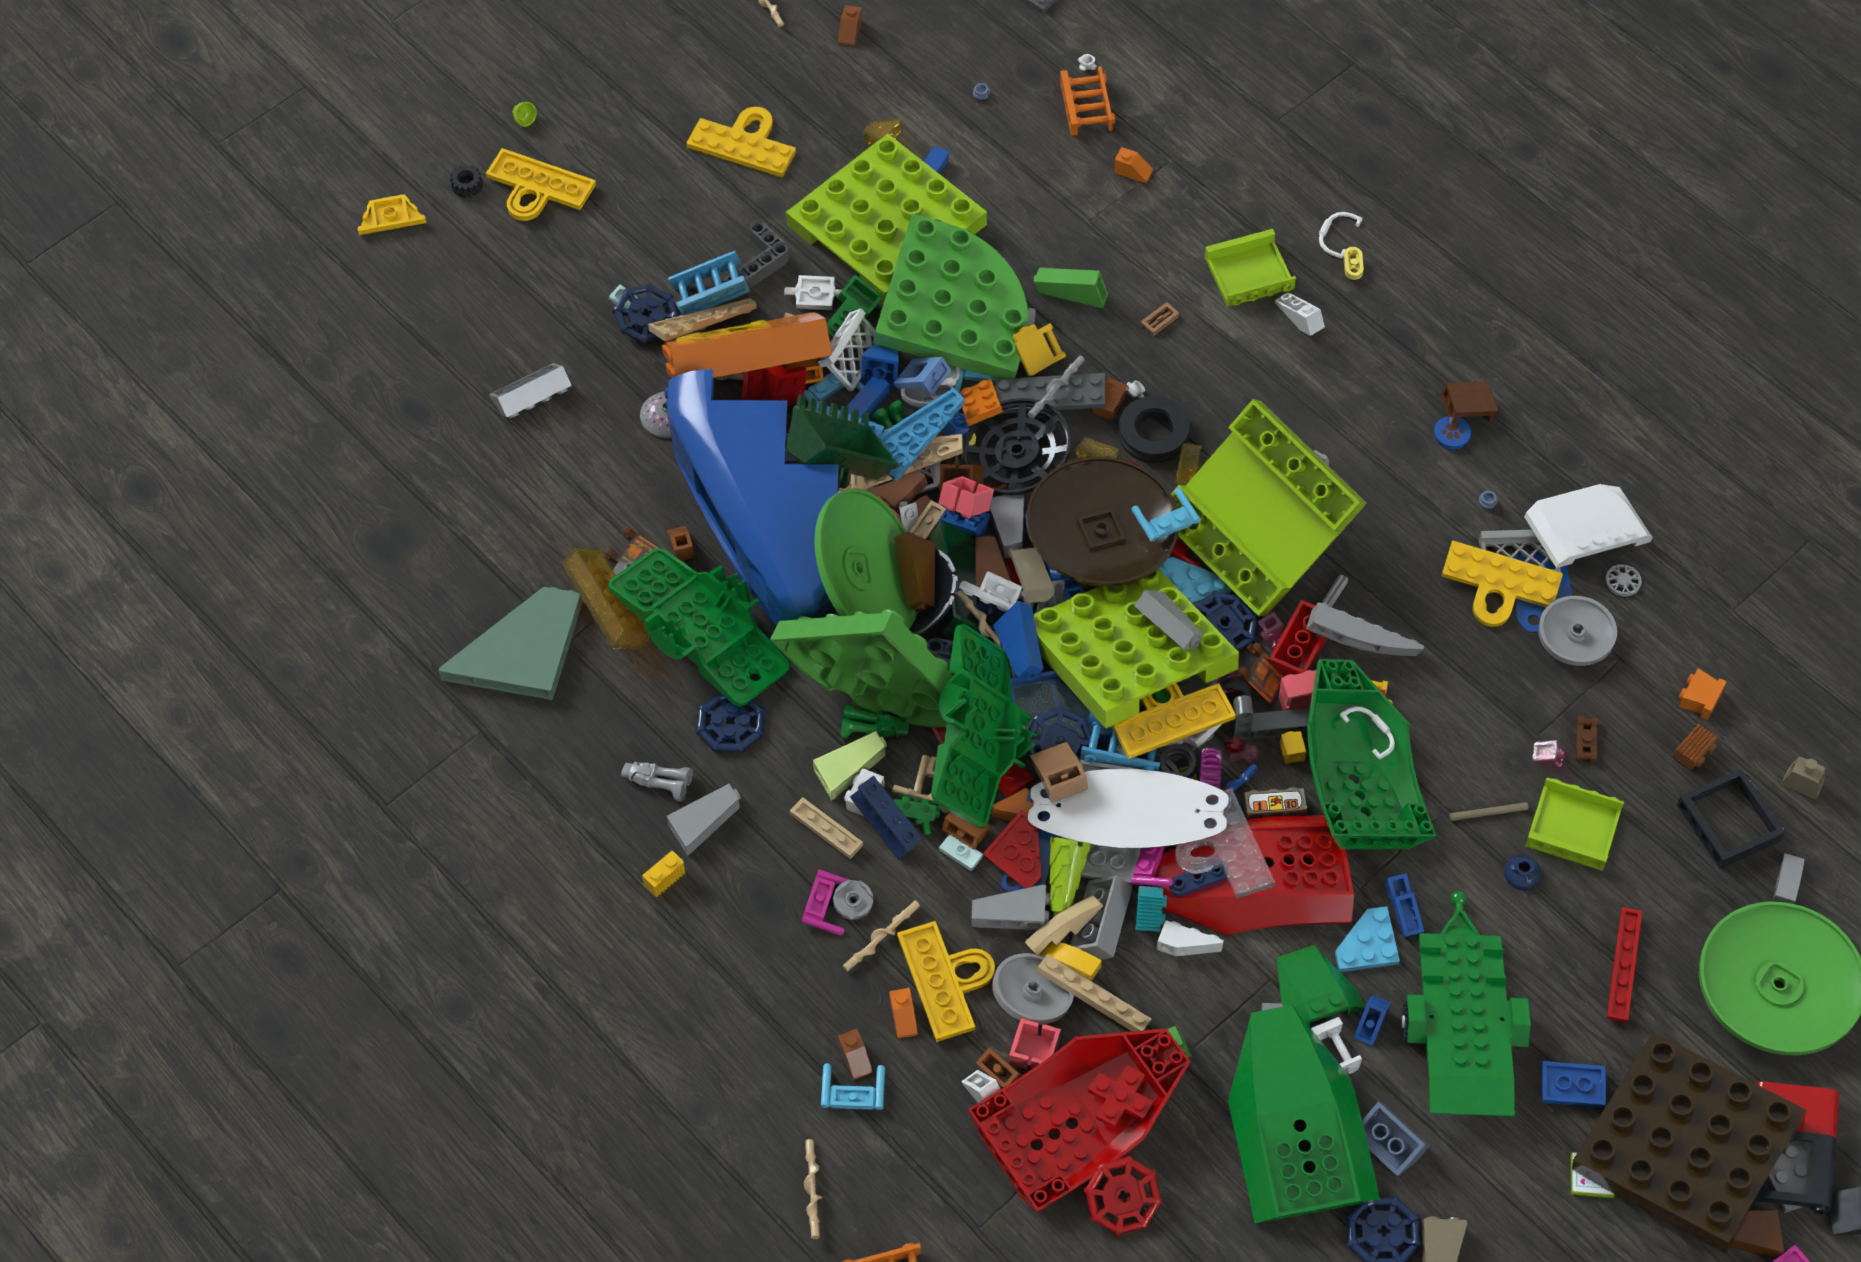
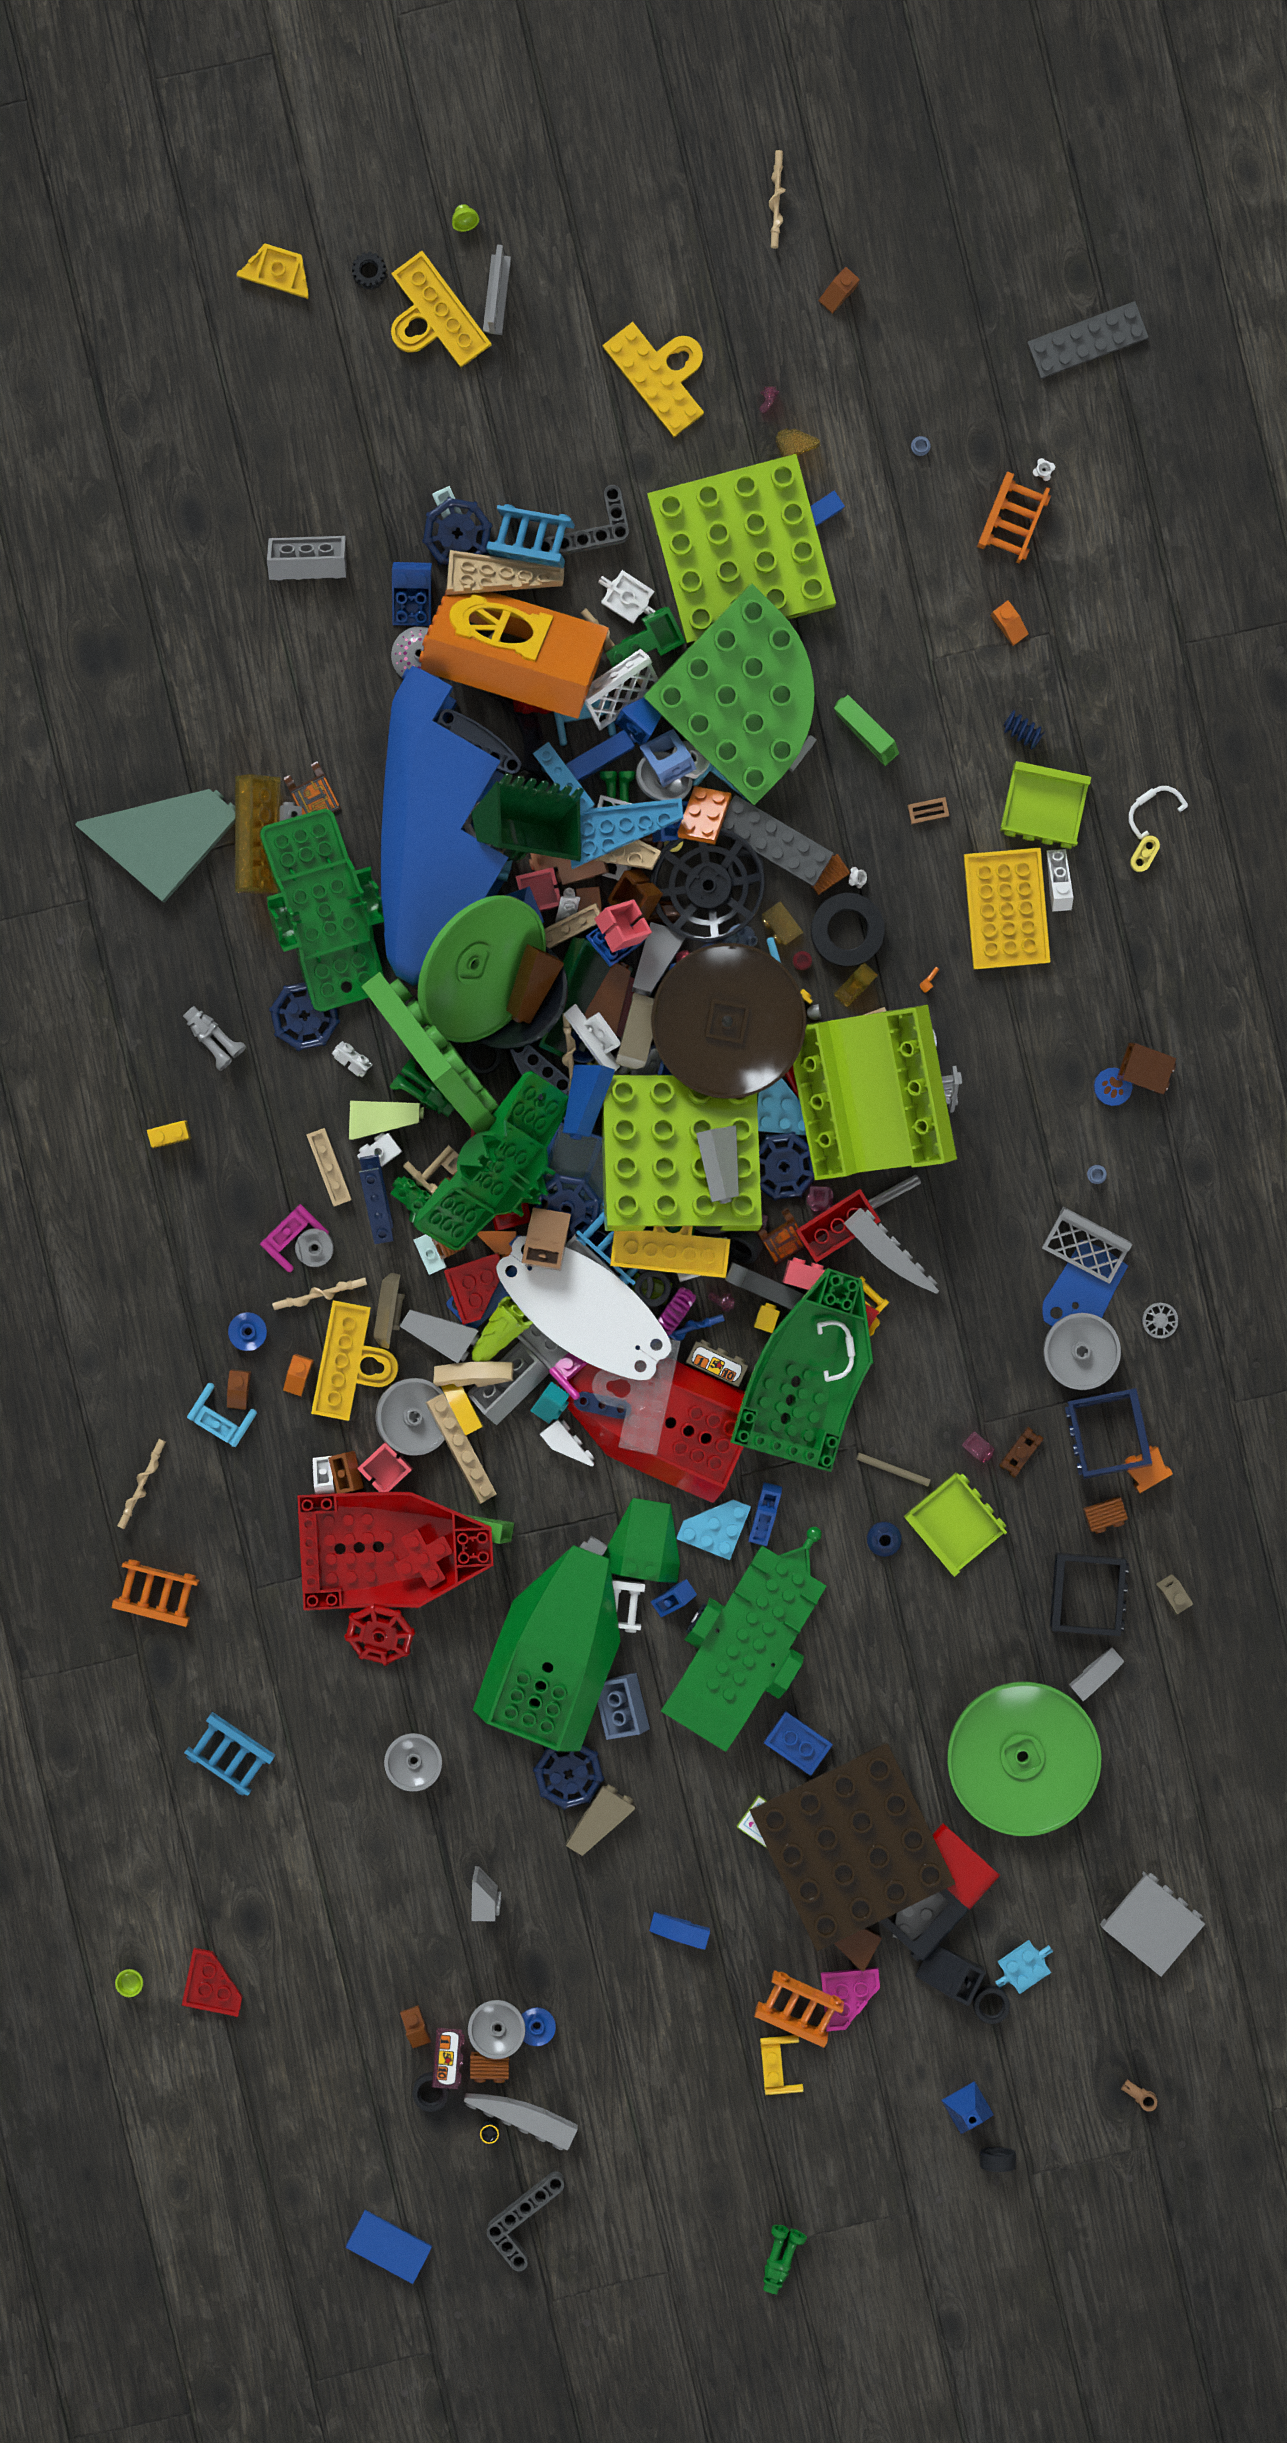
camera: 30 degrees right, 30 degrees up
dark orange slope [667,526,694,561] -> none
light grey slope [667,784,741,855] -> none
yellow piece [1013,323,1066,376] -> none
light grey piece [1028,356,1085,418] -> none
medium azure plate [1131,488,1201,542] -> none
dark red plate [1224,737,1244,753] -> none
yellow plate [1441,540,1563,627] -> none
white slope [1524,484,1653,568] -> none
red plate [1606,907,1642,1023] -> none
none -> blue dish [228,1312,267,1351]
none -> white hinge [332,1041,373,1077]
none -> dark tan piece [374,1273,405,1349]
none -> blue slope [392,562,432,626]
none -> light grey fence [483,245,511,335]
none -> clear pink plate [759,387,780,414]
none -> yellow plate [963,848,1050,970]
none -> dark blue piece [1002,710,1045,750]
none -> dark blue window [1065,1388,1152,1479]

